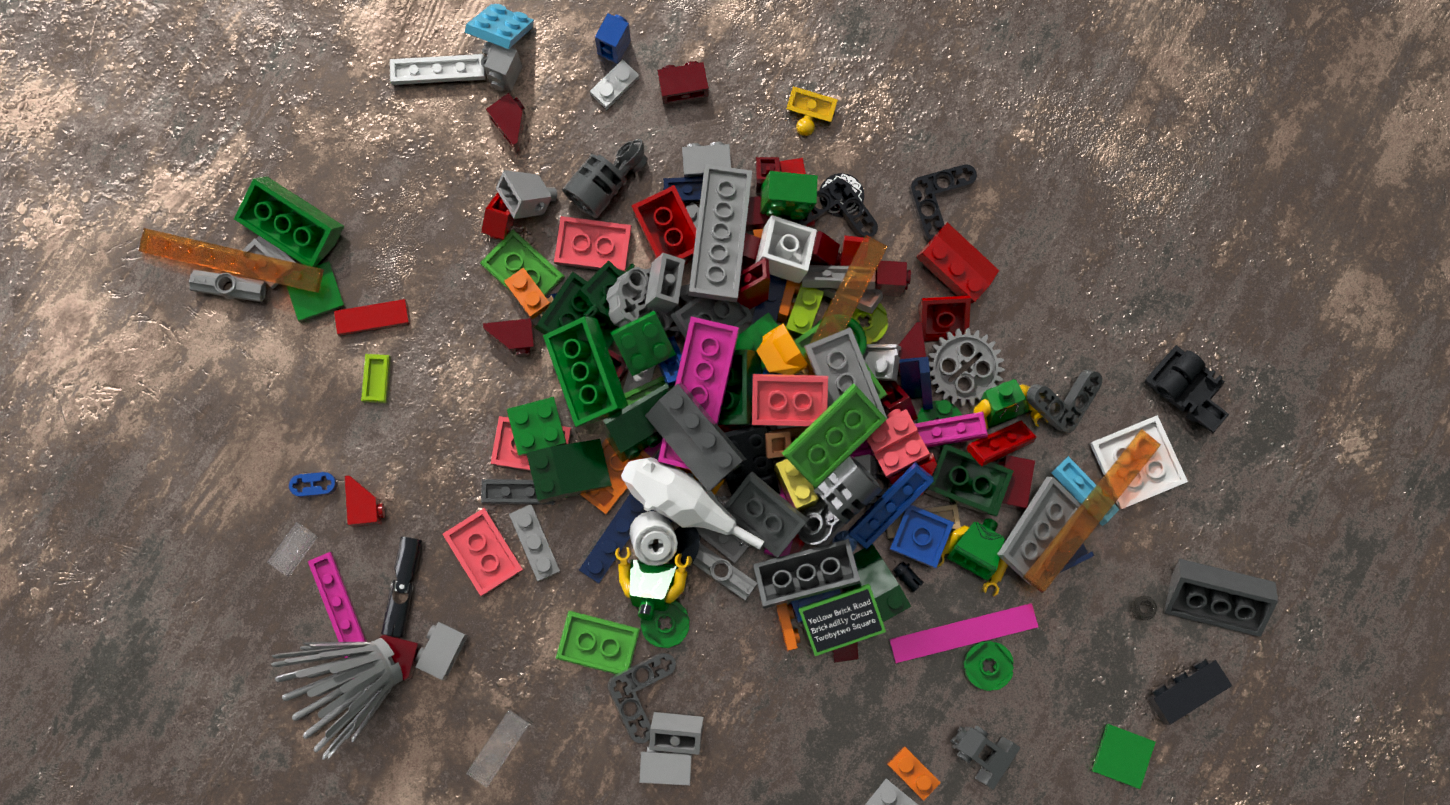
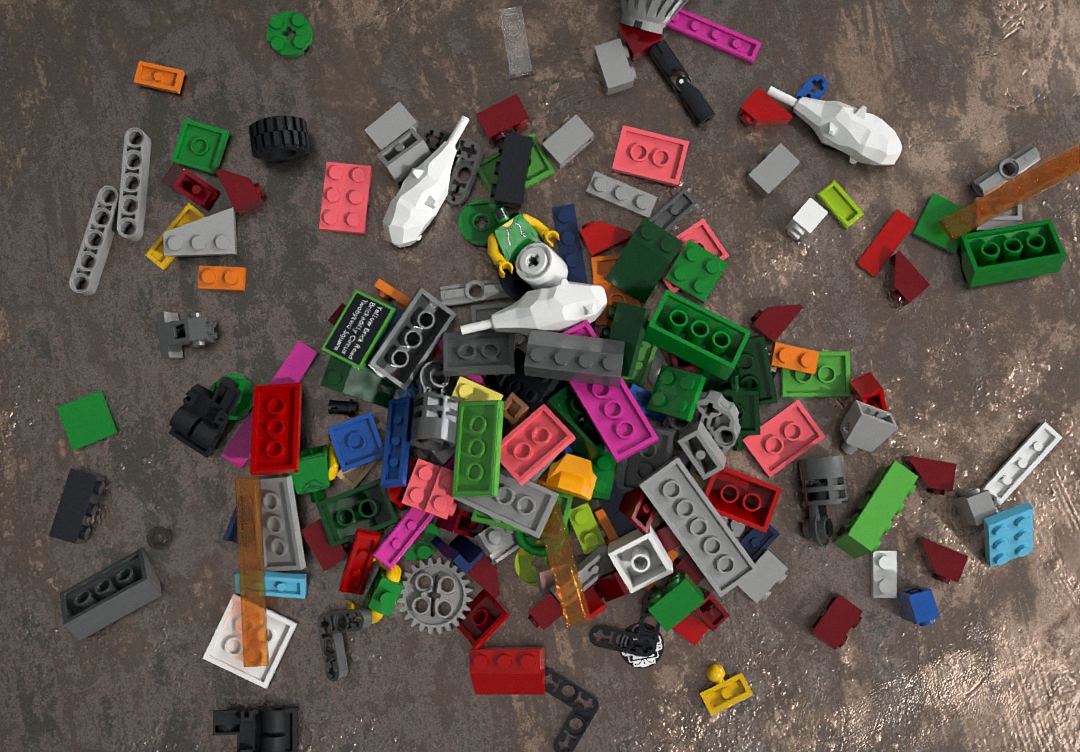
camera: 145 degrees right, 5 degrees up
clear plate [267,522,318,577] -> none
none -> black plate [169,377,243,458]
none -> red plate [250,383,302,476]
none -> coral plate [319,162,373,235]
none -> white piece [382,116,469,248]
none -> dark red brick [476,94,530,144]
none -> black brick [491,133,533,209]
none -> light grey brick [542,114,595,169]
none -> red slope [579,221,633,259]
none -> light grey brick [746,143,800,198]
none -> white piece [767,86,902,165]
none -> white brick [785,197,828,242]
none -> bright green wedge [832,460,918,559]
none -> dark red slope [889,251,930,306]
none -> dark red slope [917,538,968,585]

